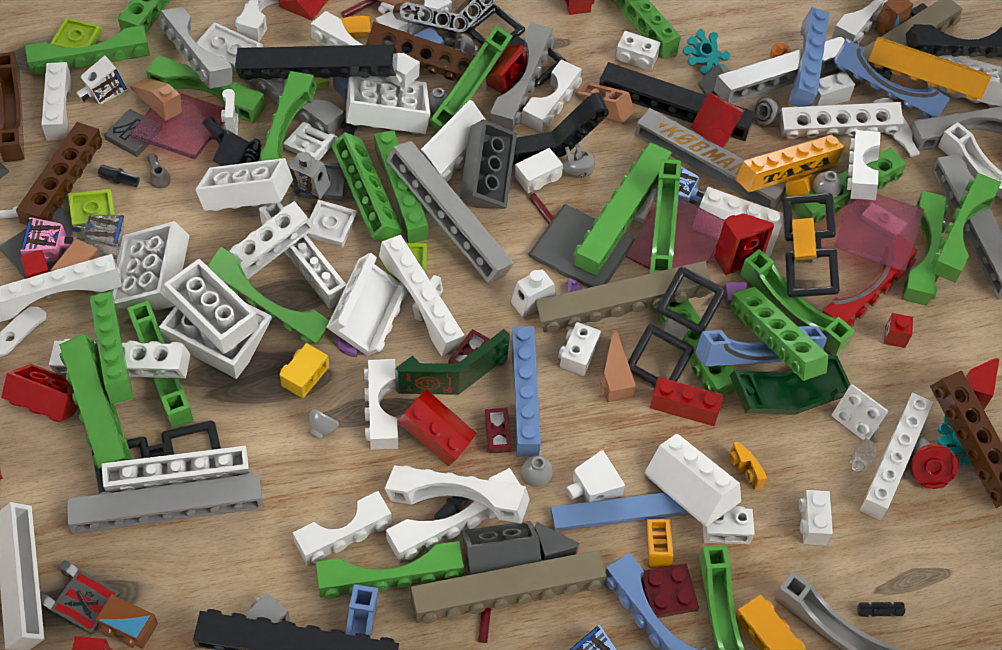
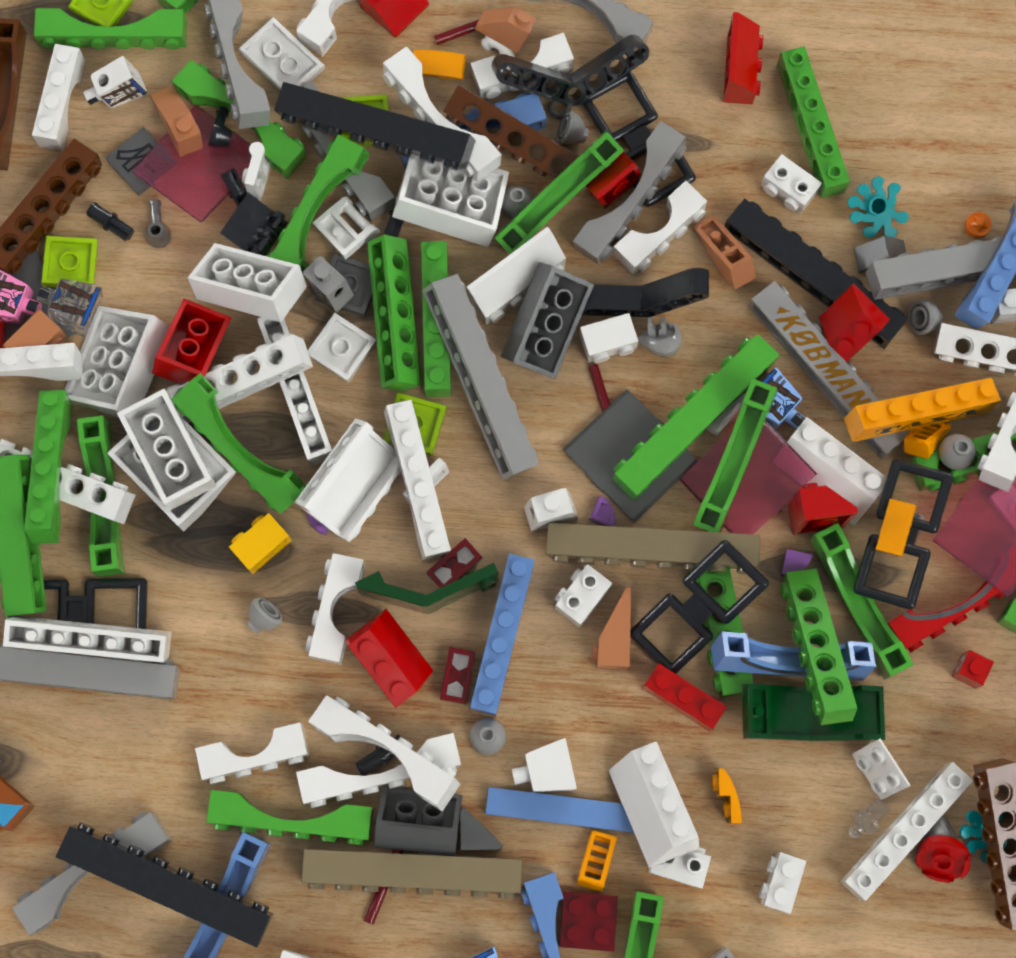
camera: 20 degrees right, 20 degrees up
none -> red slope [152,298,232,383]
none -> black bar [208,106,233,147]

